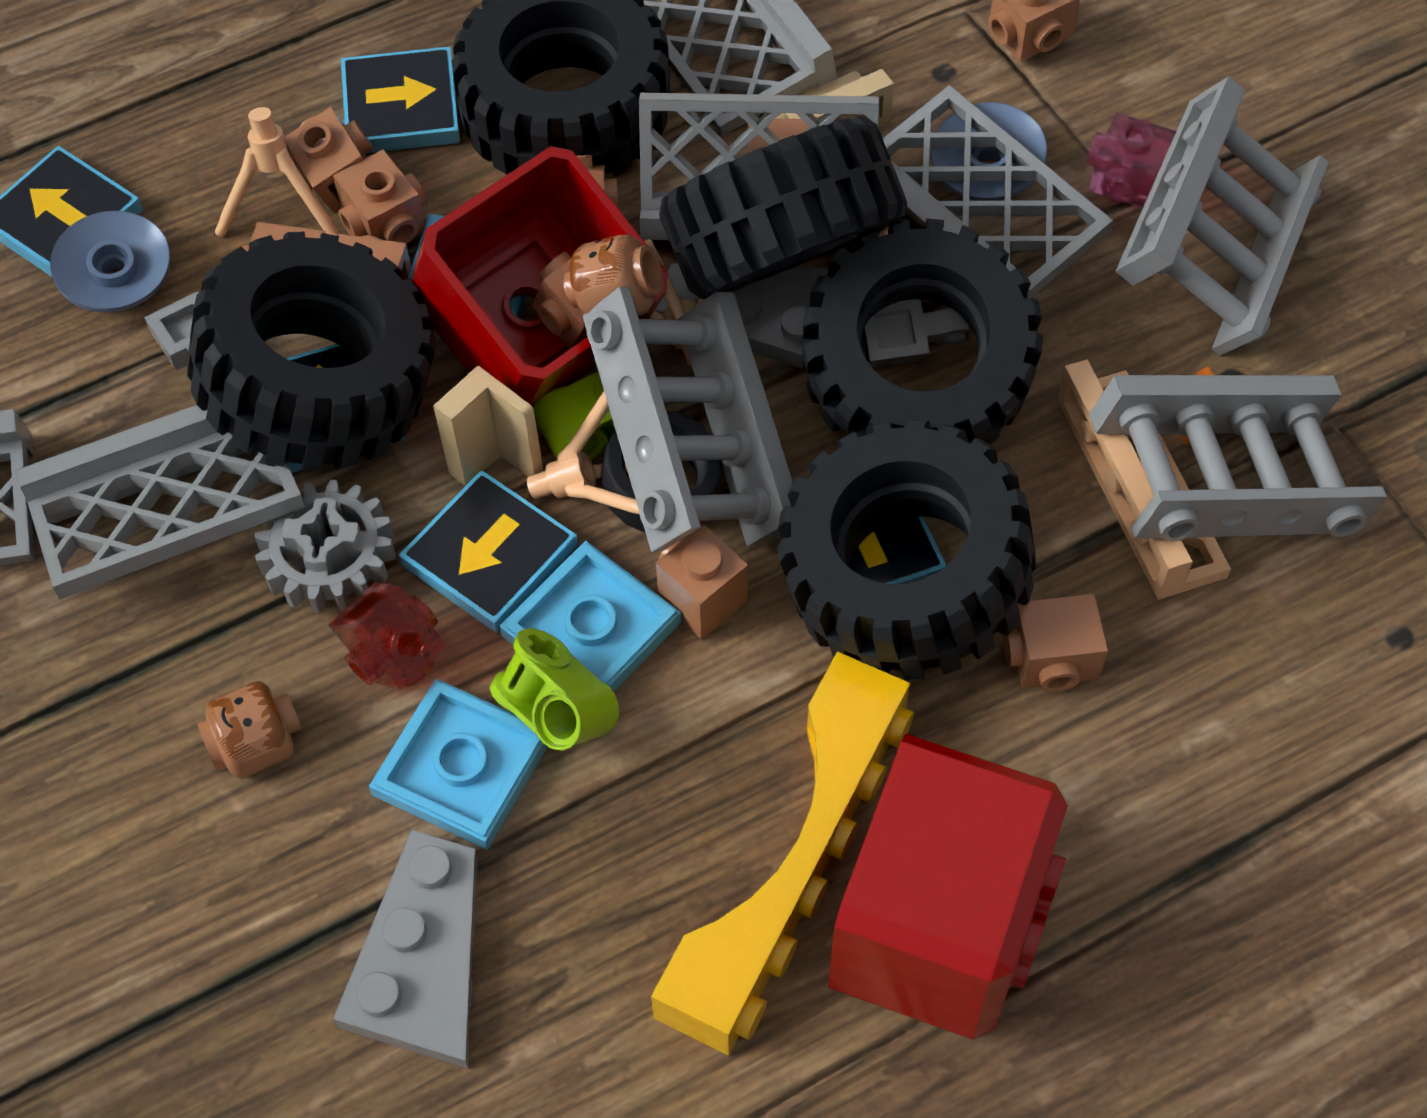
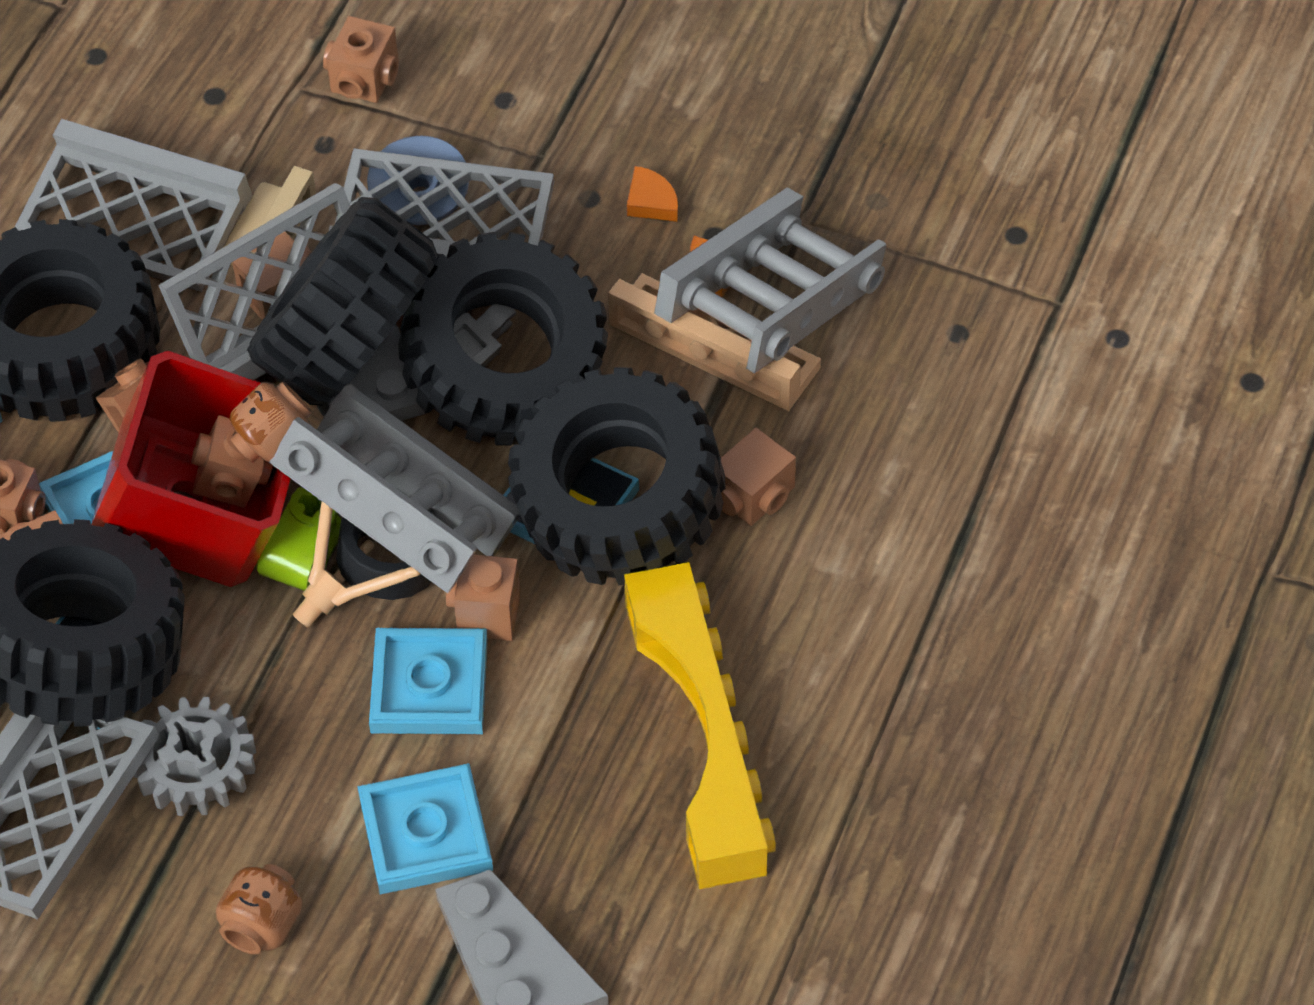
camera: 40 degrees left, 5 degrees down
clear red brick [328,582,447,690] -> none
black tile [399,470,578,633] -> none
tan panel [433,366,543,486] -> none
lime piece [490,628,619,751] -> none
red plate [828,734,1068,1040] -> none
clear pink brick [1086,112,1176,208] -> none
light grey fence [1115,76,1328,356] -> none
none -> orange tile [627,166,678,222]

